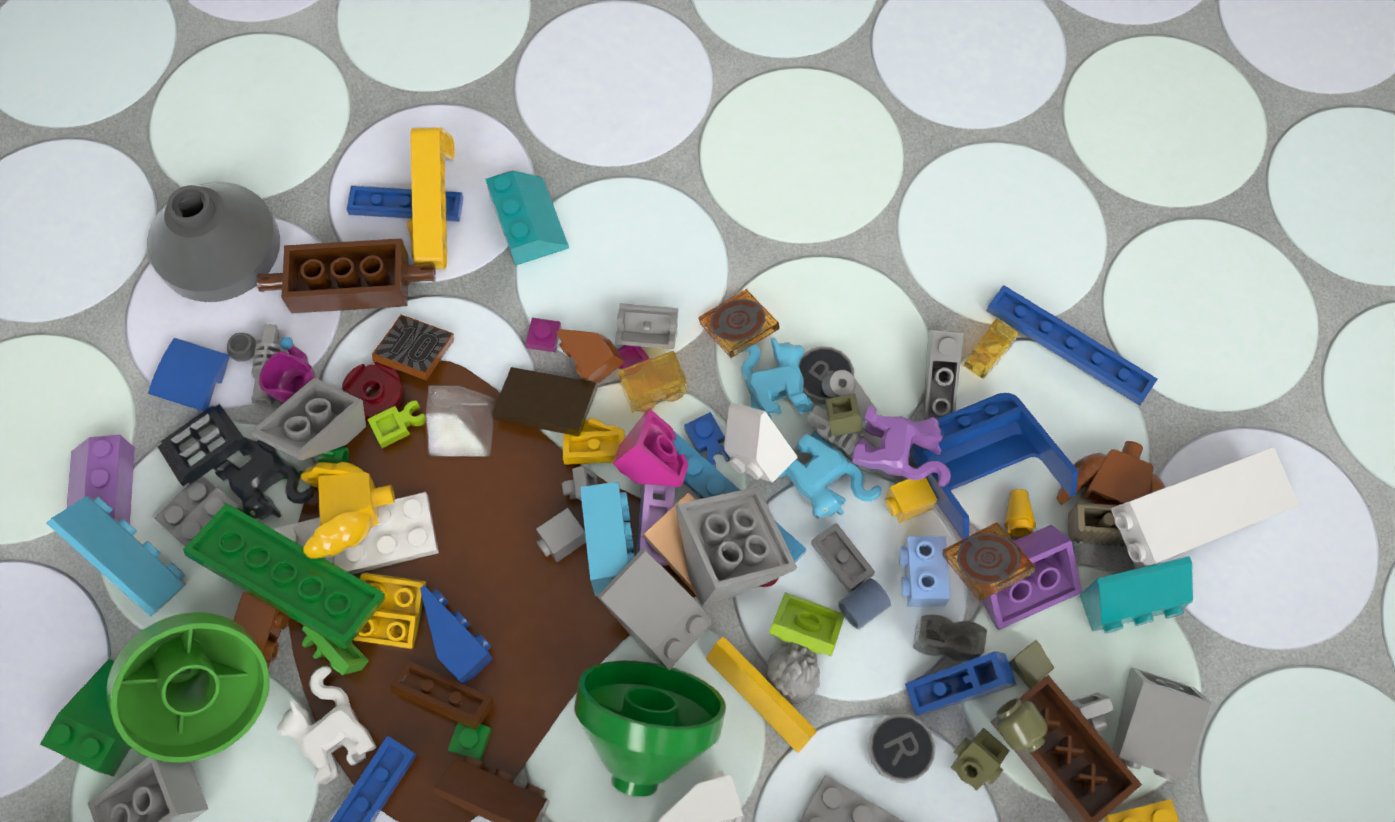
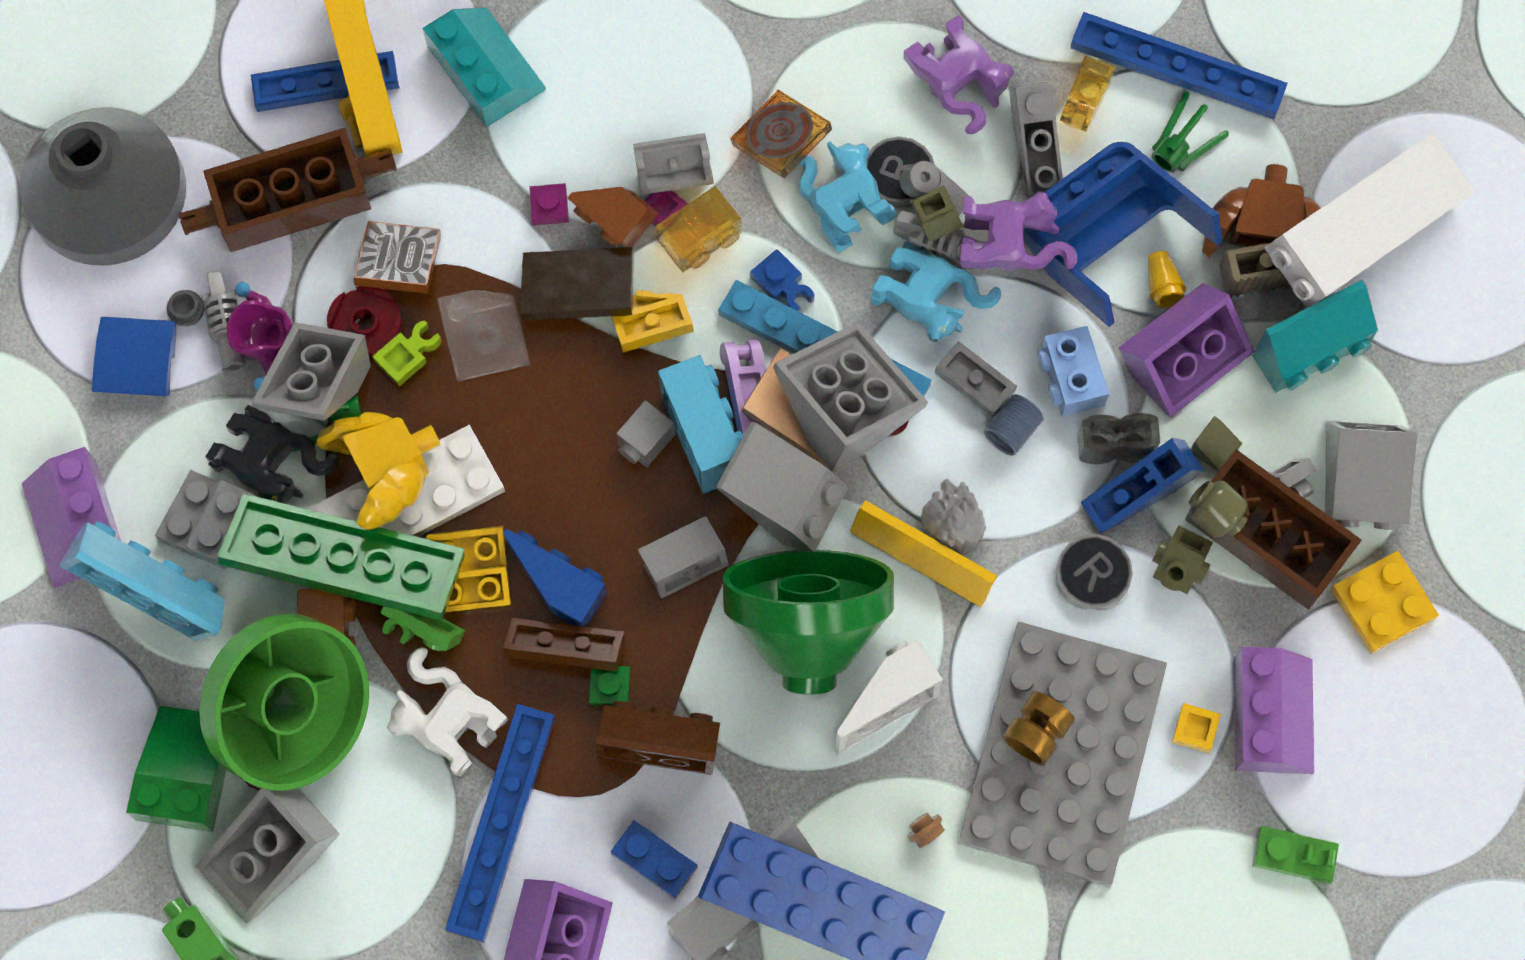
camera: 15 degrees left, 5 degrees up
black piece [158,404,247,486] -> none
light grey tile [562,466,598,501] -> none
dark pink slope [612,408,688,487] -> none
white slope [724,403,797,483] -> none
lime plate [769,592,845,657] -> none
yellow brick [885,477,938,523] -> none
tile [942,522,1035,602] -> none
none -> light grey hinge [638,516,729,599]
none -> medium lavender animal [903,15,1014,134]
none -> green plant [1152,91,1229,173]

